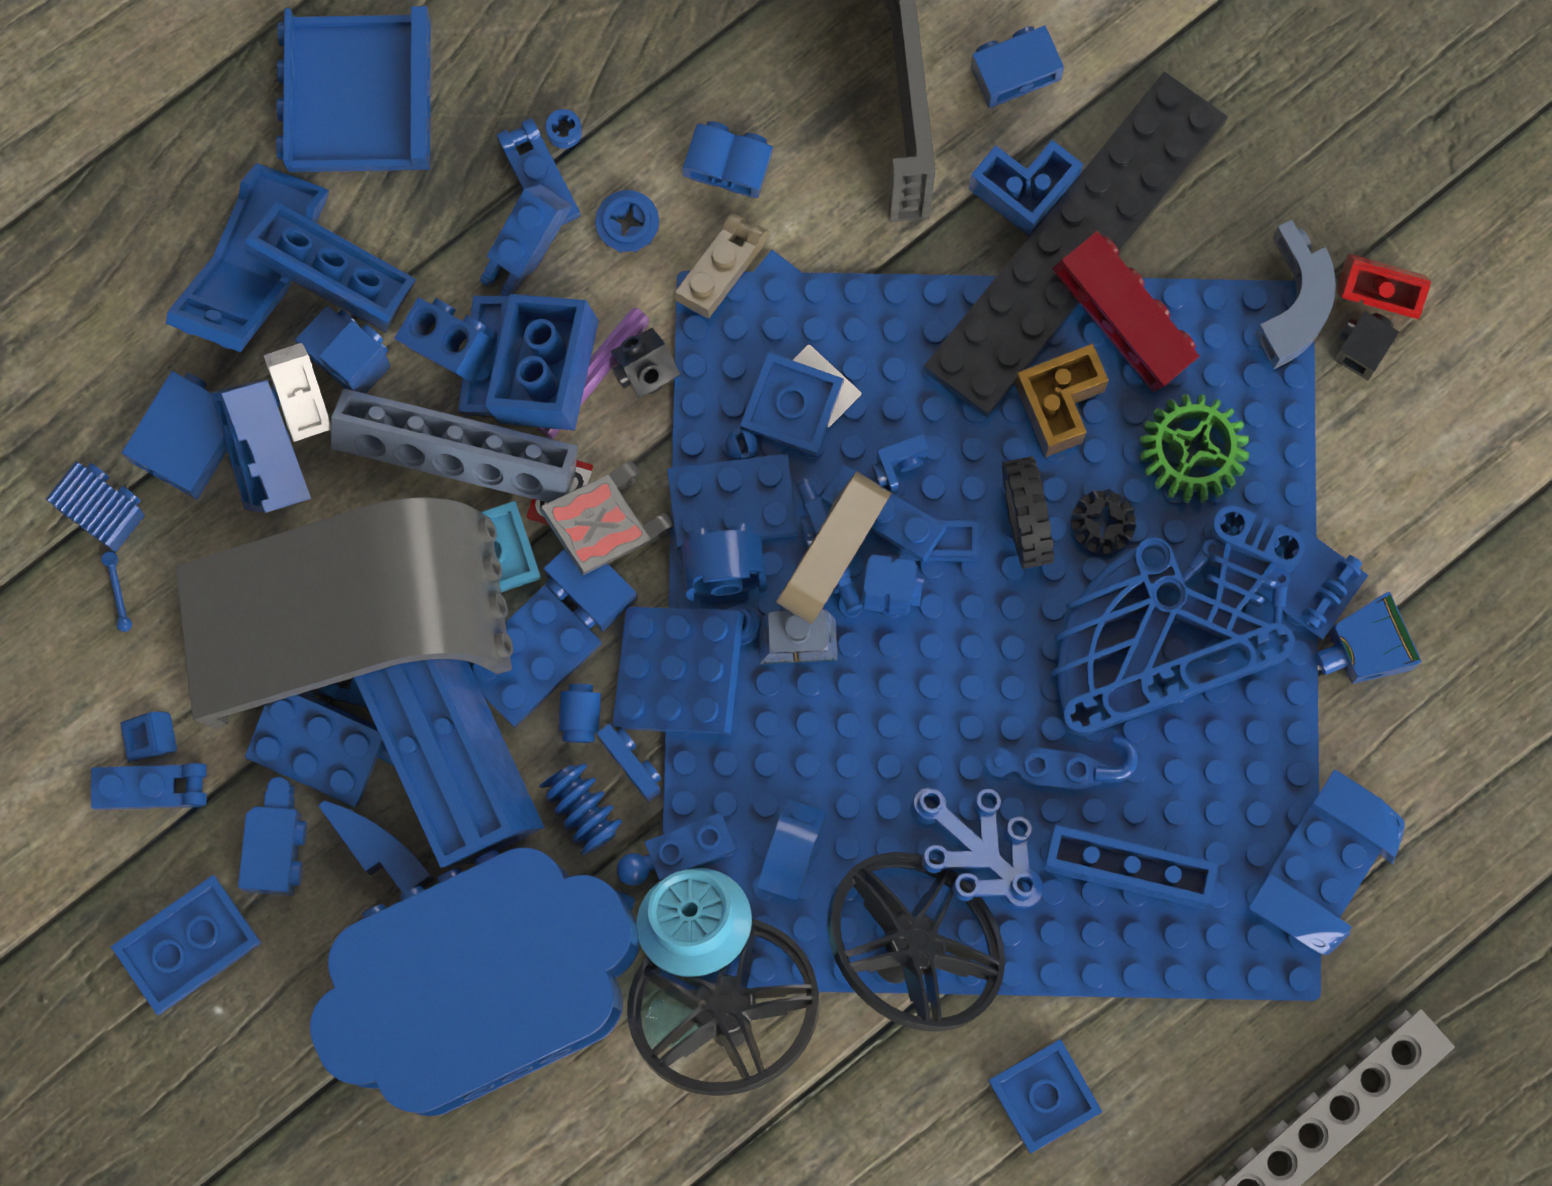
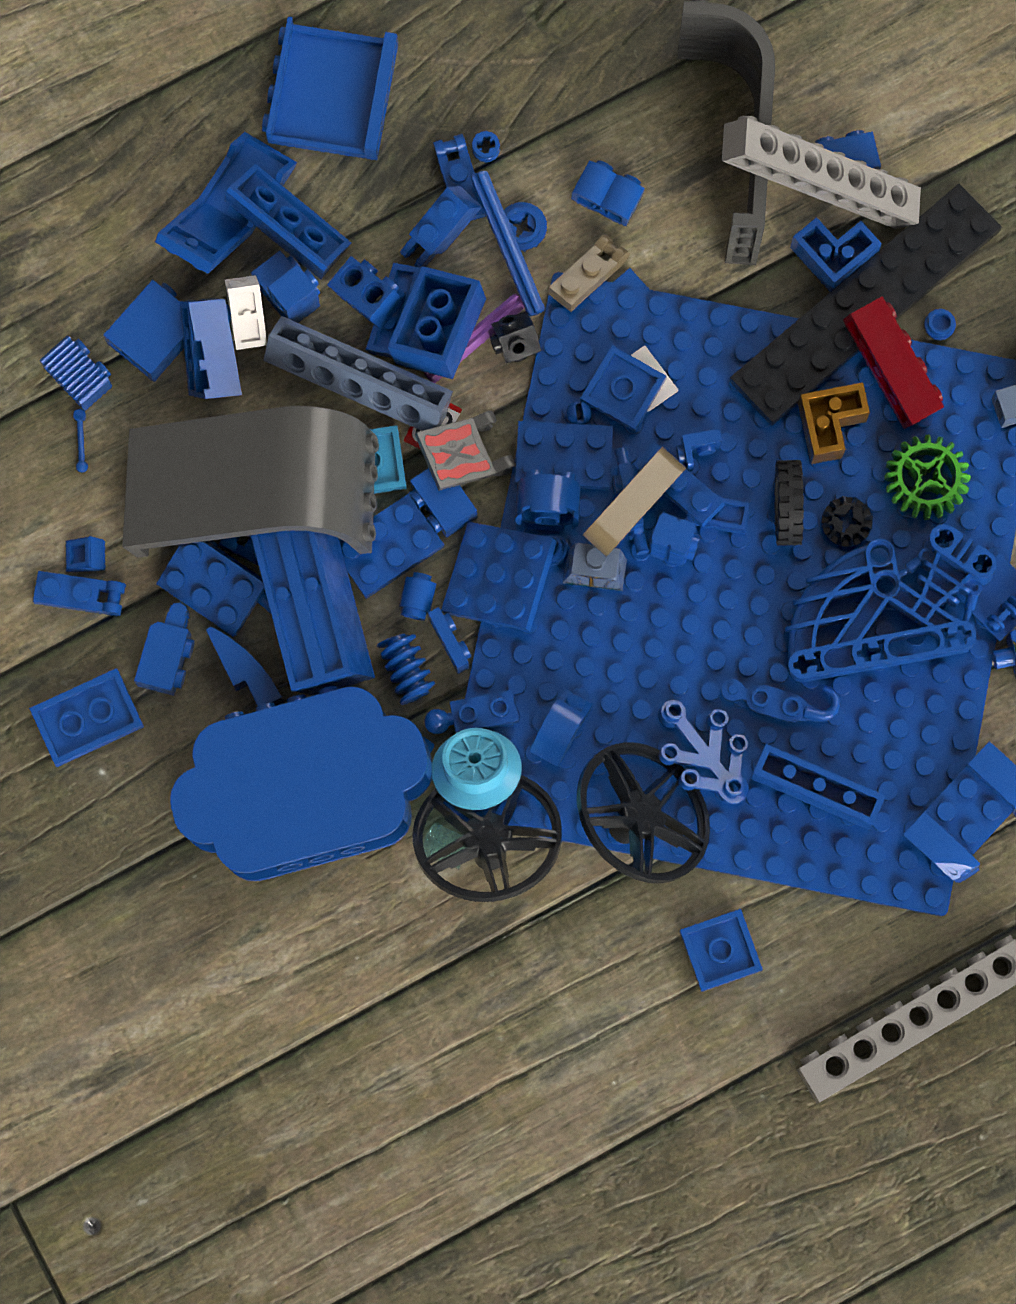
camera: 10 degrees right, 0 degrees up
none -> blue axle [471,171,545,316]
none -> light grey brick [722,116,921,229]
none -> blue plate [924,309,956,340]

